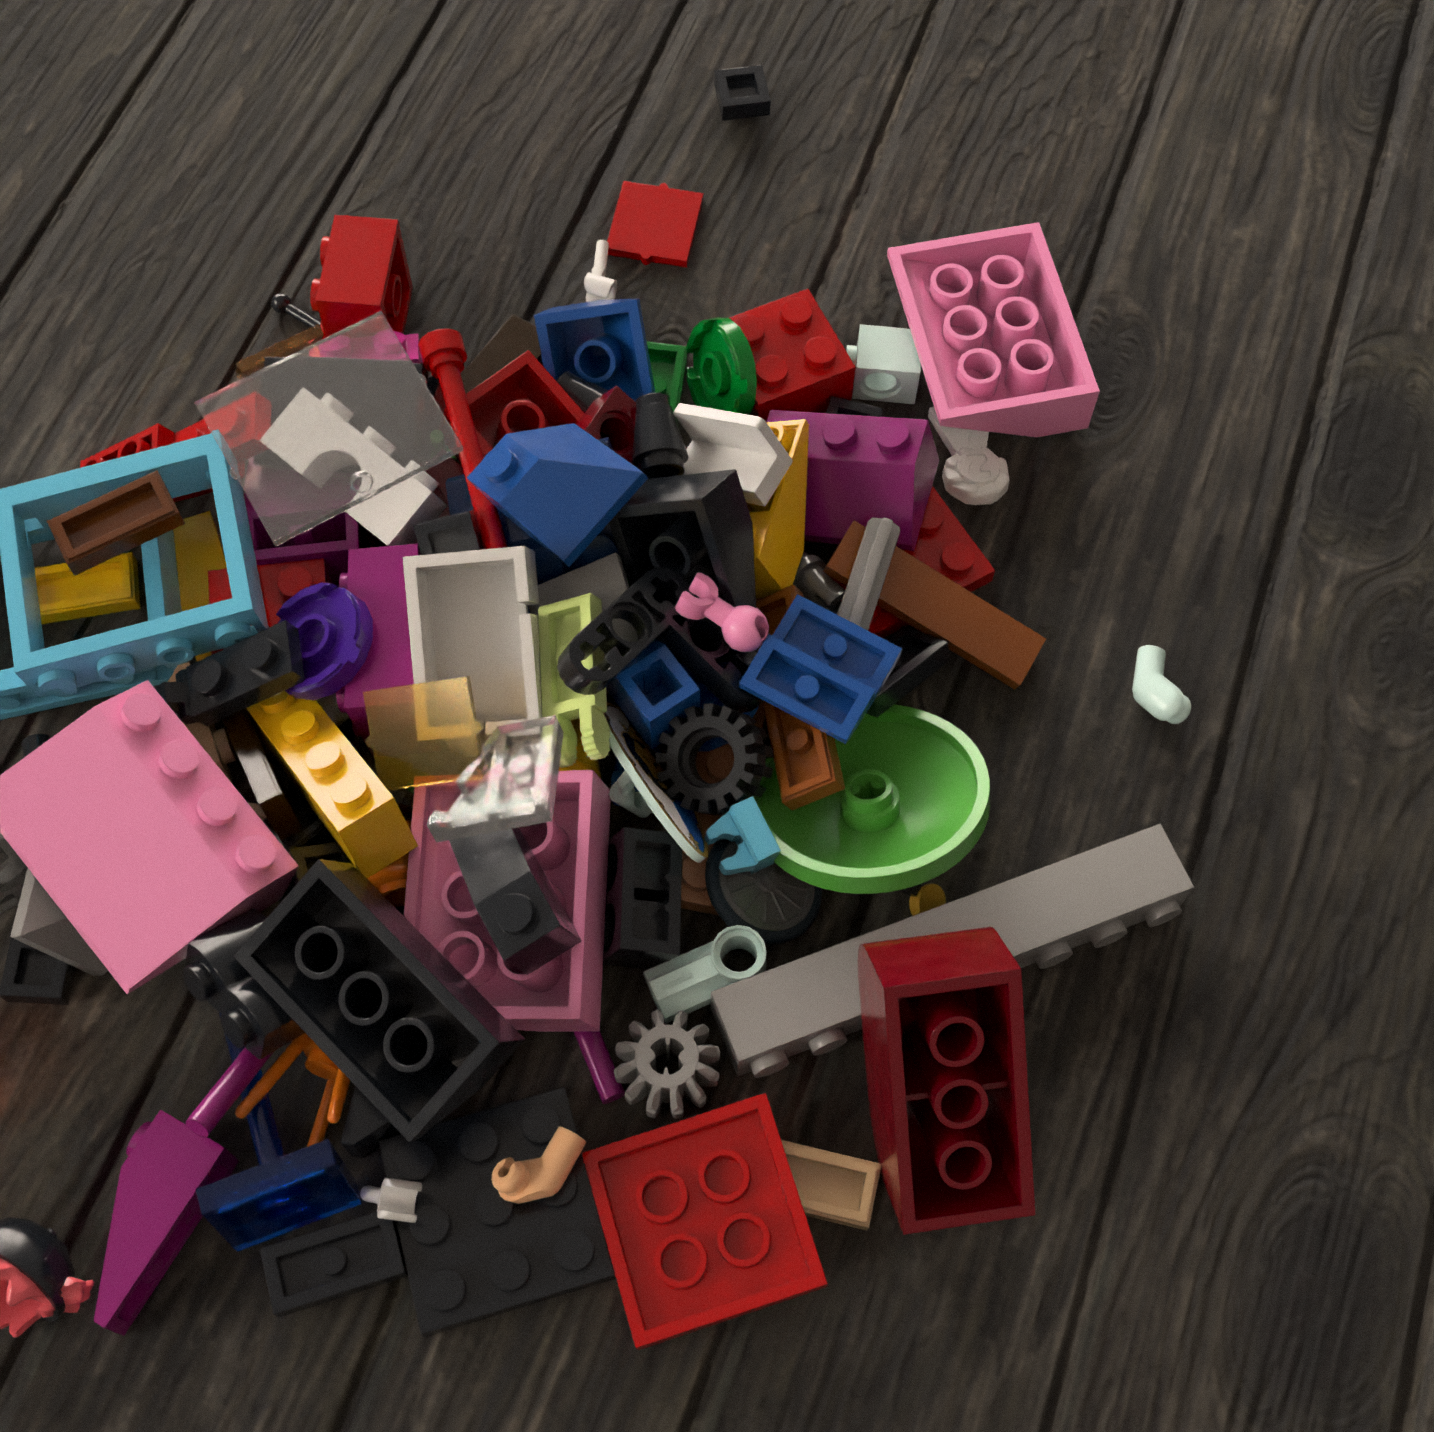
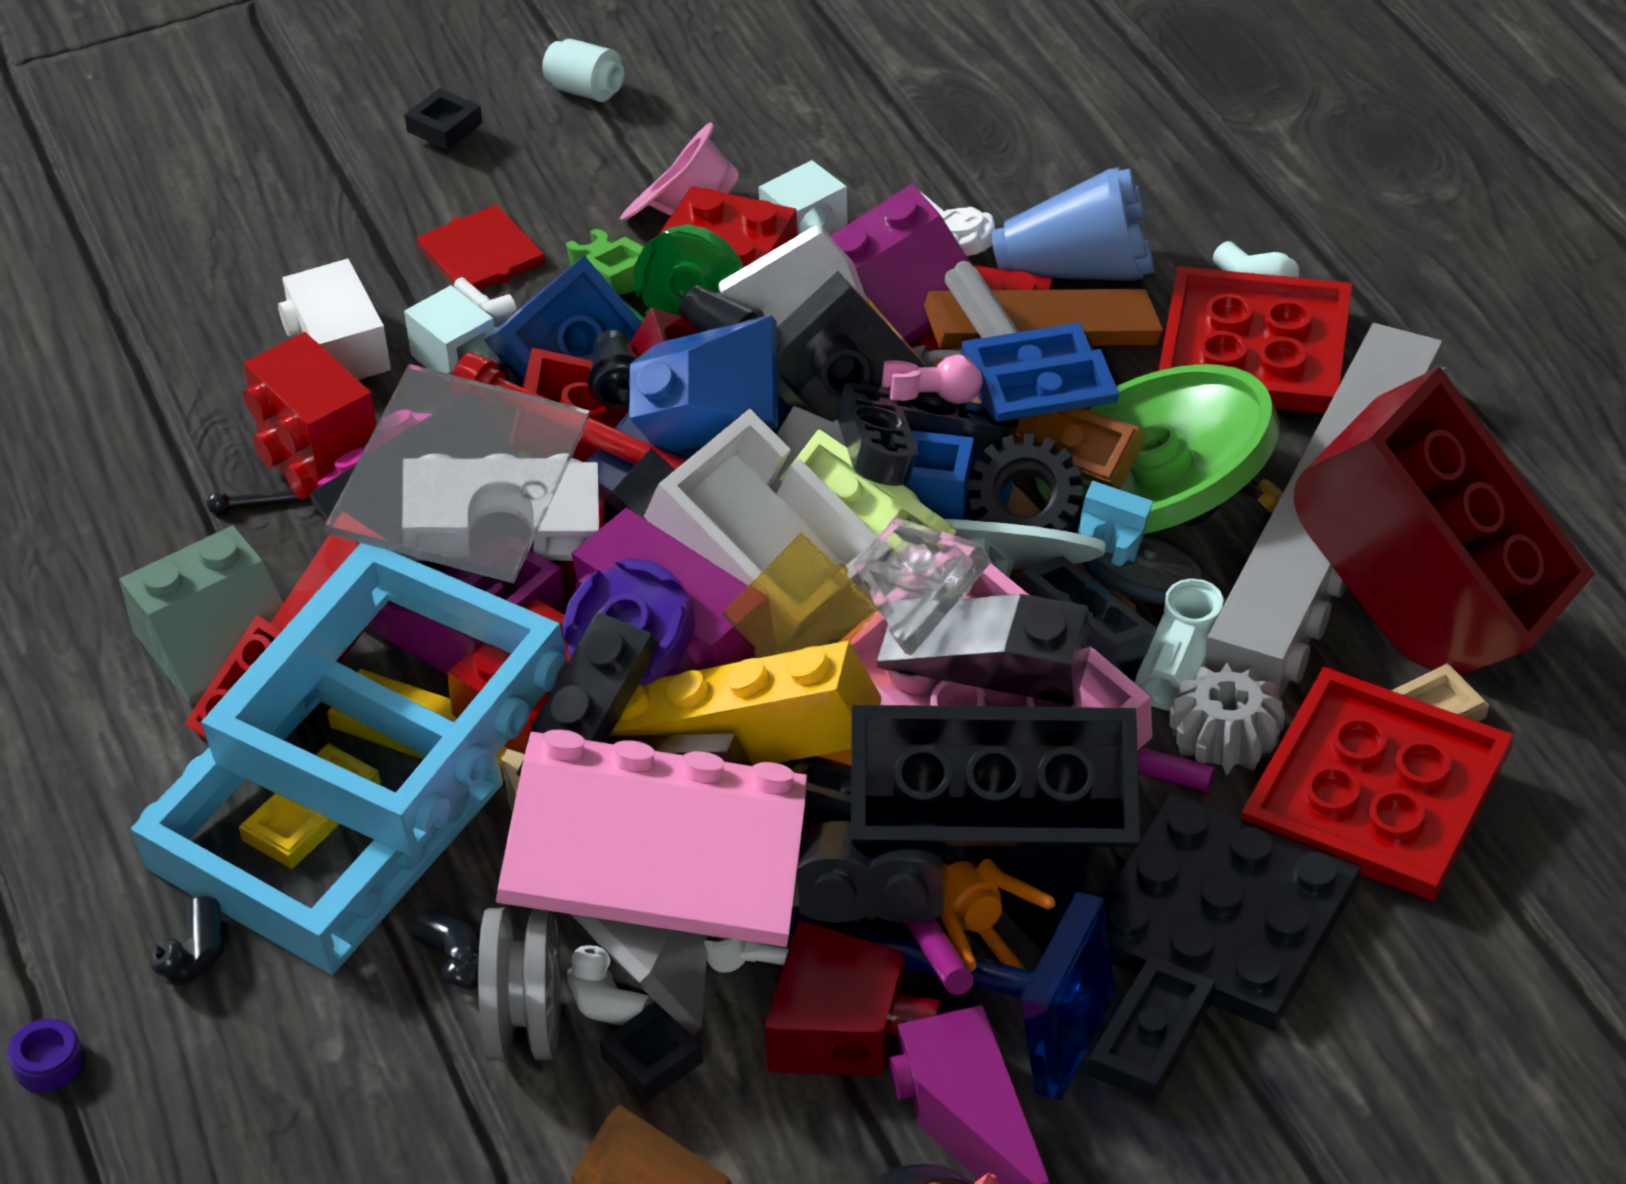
camera: 40 degrees left, 20 degrees down
reddish brown tile [47,470,185,575] -> none
clear orange piece [236,324,323,385] -> none
white hand [360,1177,422,1223] -> none
light nougat arm [491,1126,586,1204] -> none
bright pink slope [887,222,1100,437] -> none
none -> sand green slope [119,525,283,706]
none -> white brick [278,259,391,380]
none -> light aqua brick [404,285,499,386]
none -> light aqua brick [542,39,624,102]
none -> bright green plate [566,229,643,295]
none -> black cone [587,330,638,410]
none -> bright pink piece [620,122,739,222]
none -> dark red torso [764,920,942,1076]
none -> medium blue cone [991,167,1155,282]
none -> red plate [1159,266,1352,414]

